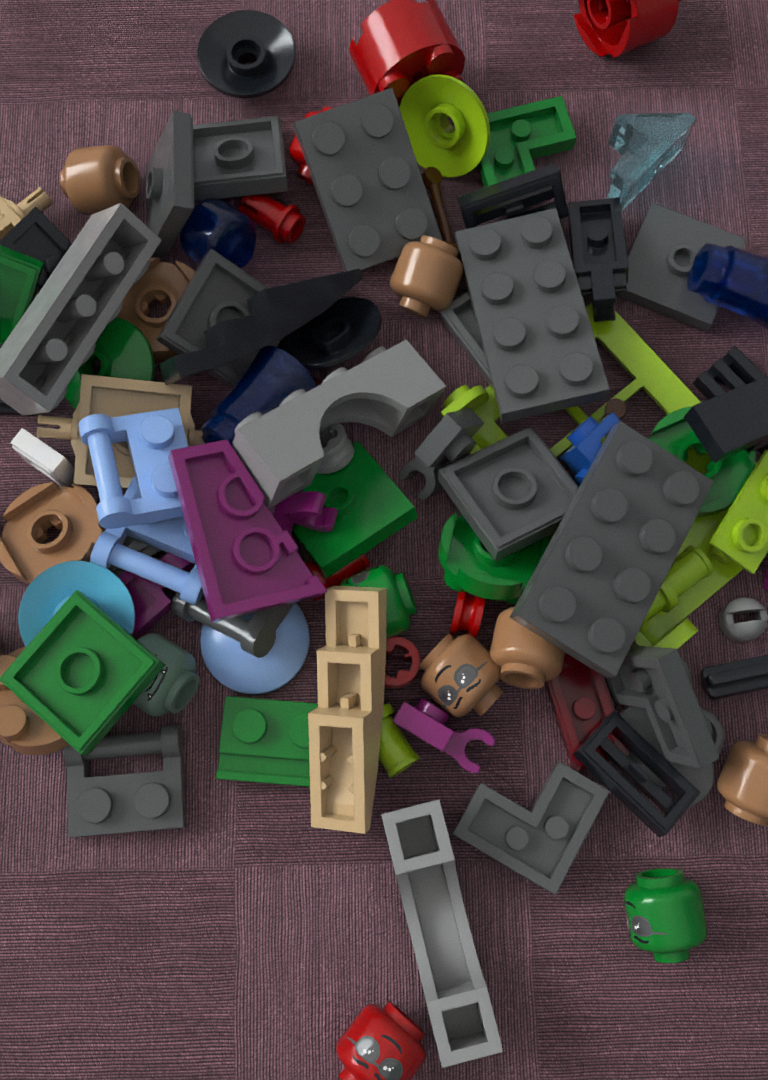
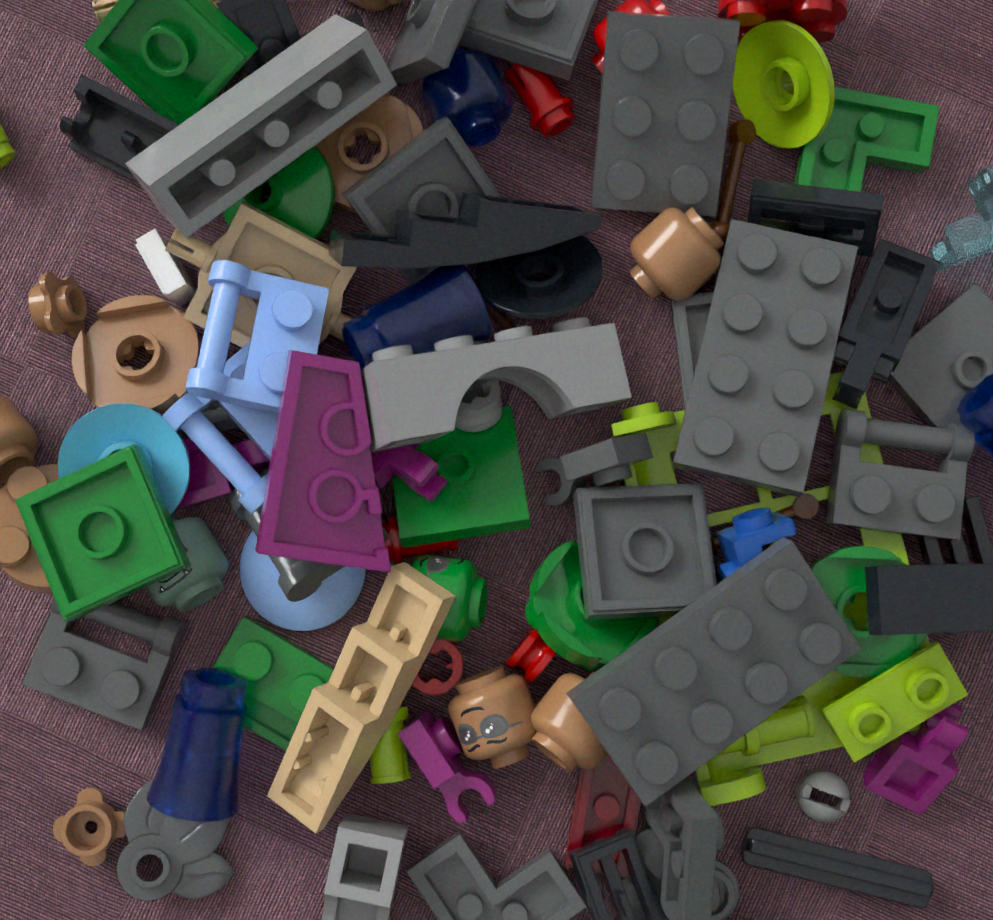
camera: 25 degrees right, 10 degrees up
none -> medium nougat plate [53,787,126,866]
none -> dark grey plate [116,776,234,901]
none -> clear blue plant [147,667,248,822]
none -> dark grey plate [826,408,975,541]

